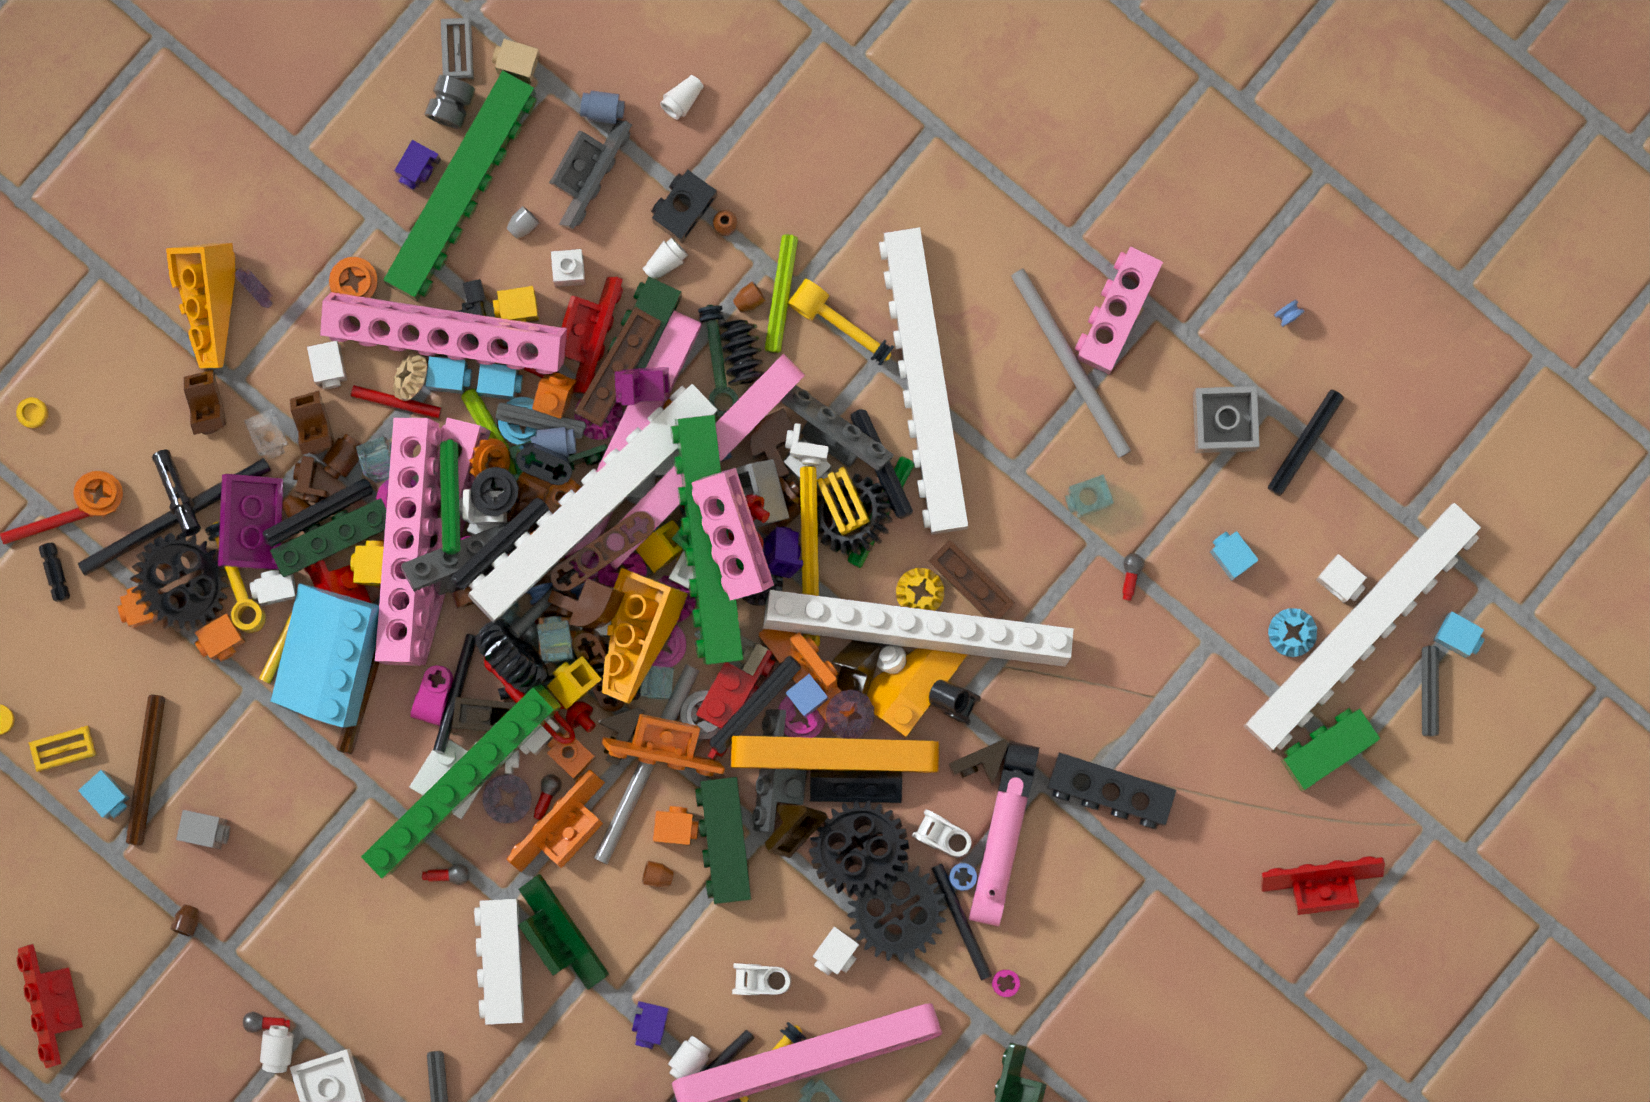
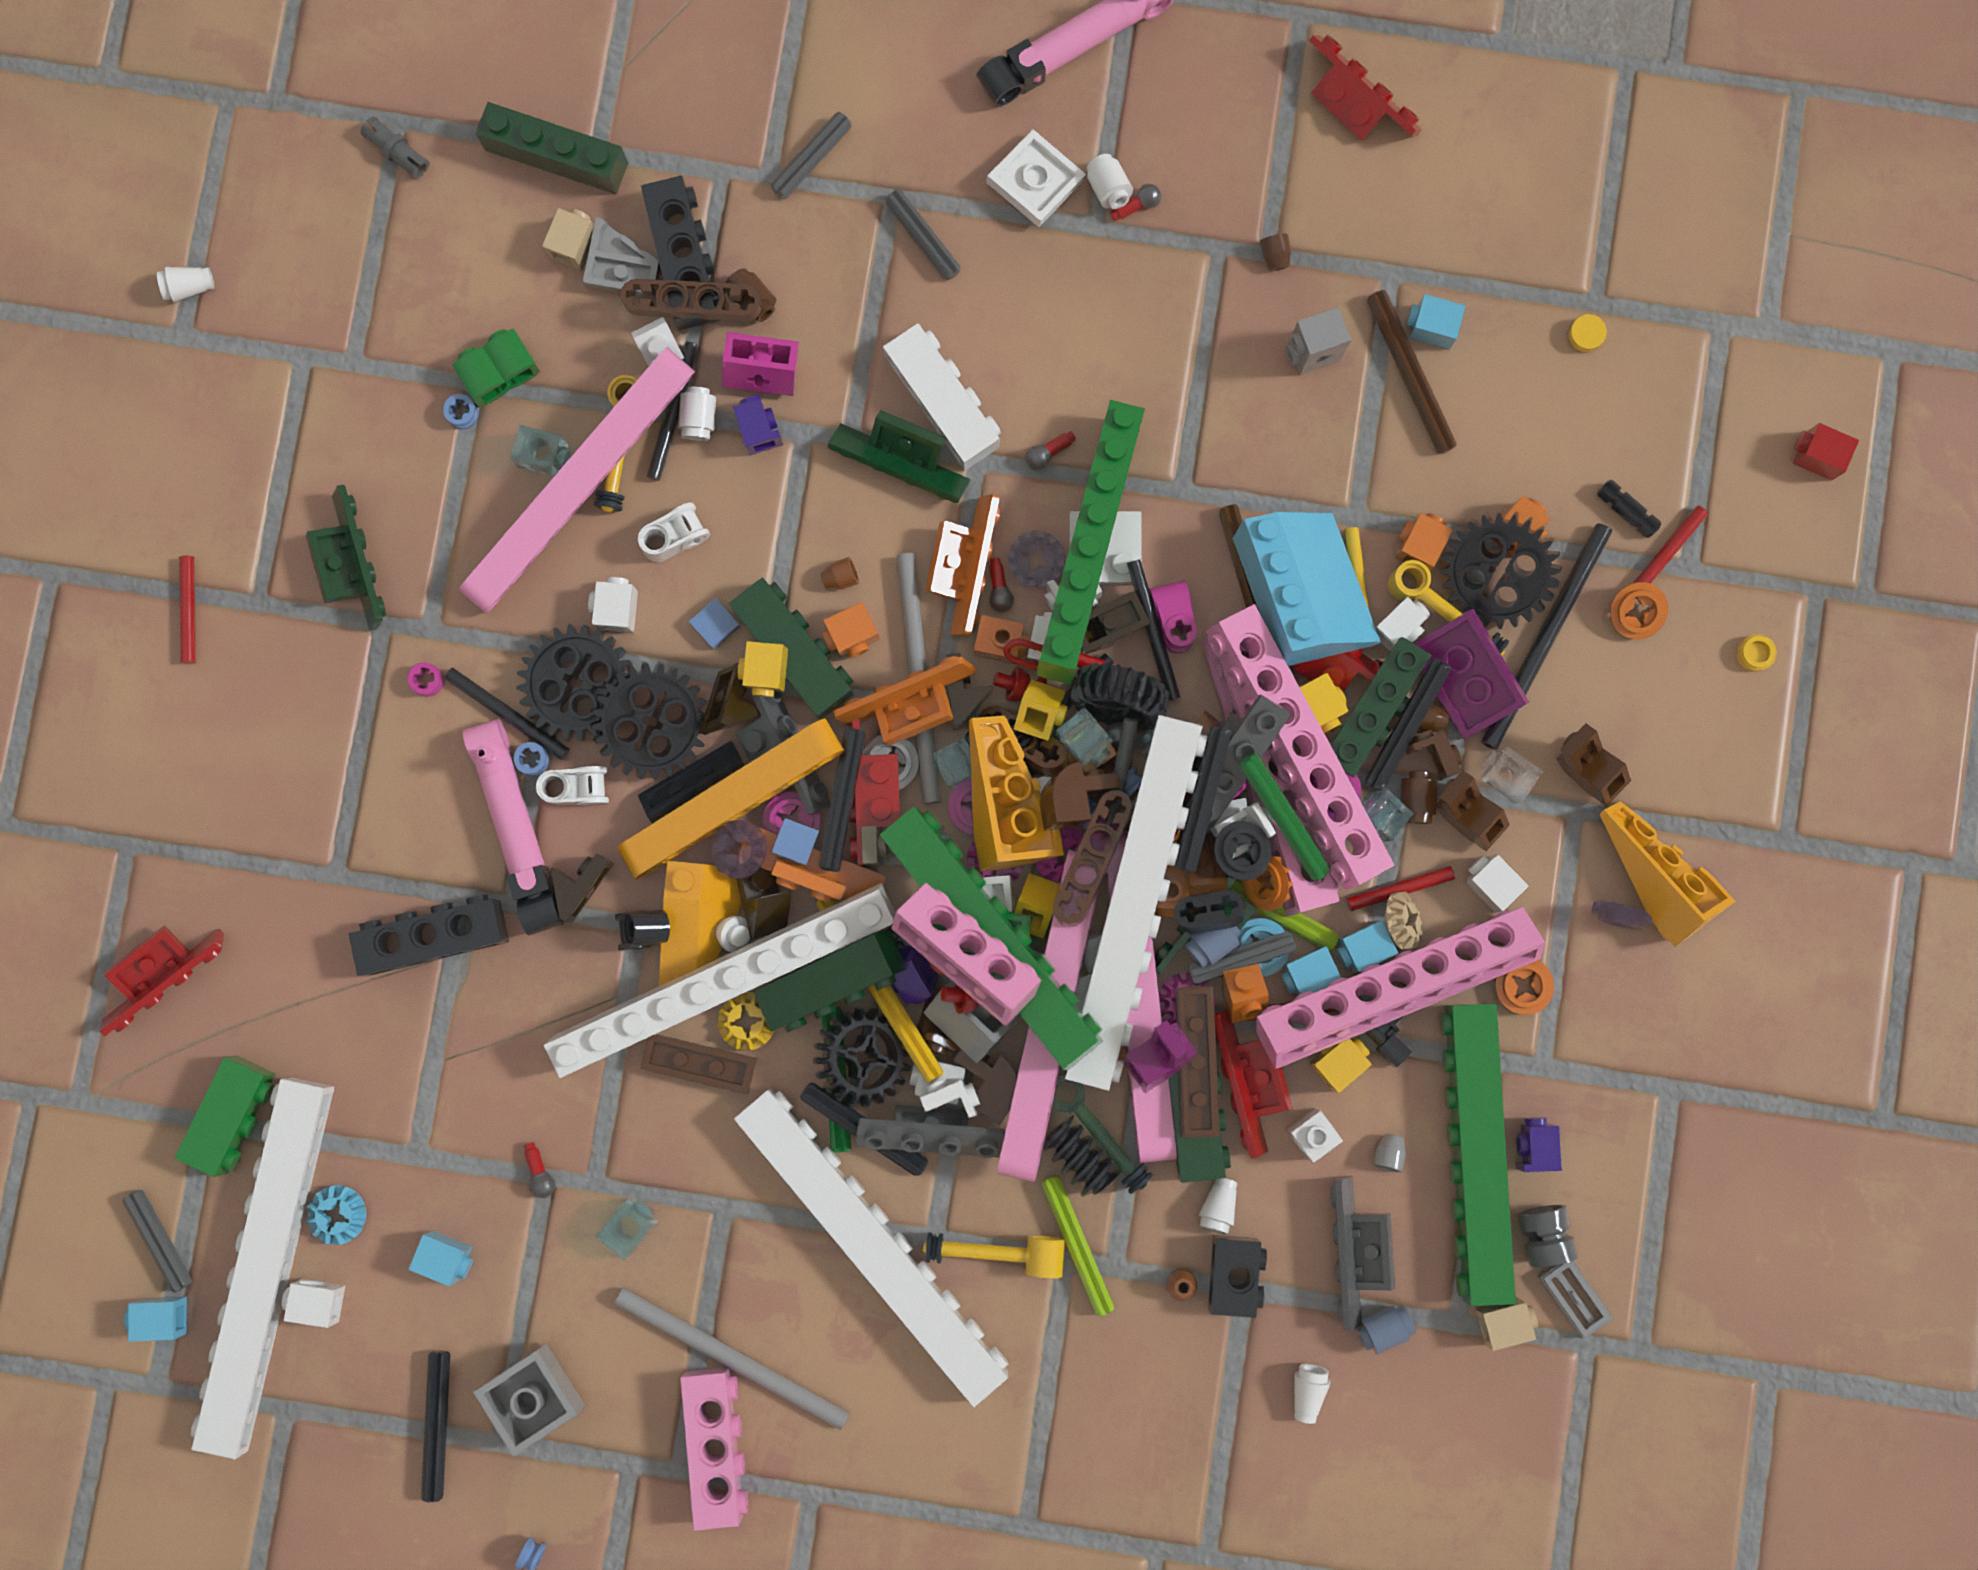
camera: 150 degrees right, 0 degrees up
yellow tile [28,726,97,772] -> none
black pin [152,449,201,537] -> none
dark orange hose [733,281,766,313] -> none
yellow tile [817,466,870,535] -> none
none -> medium blue tile [689,598,740,649]
none -> dark pink brick [722,332,799,396]
none -> yellow brick [738,641,788,698]
none -> dark green brick [753,929,907,1033]

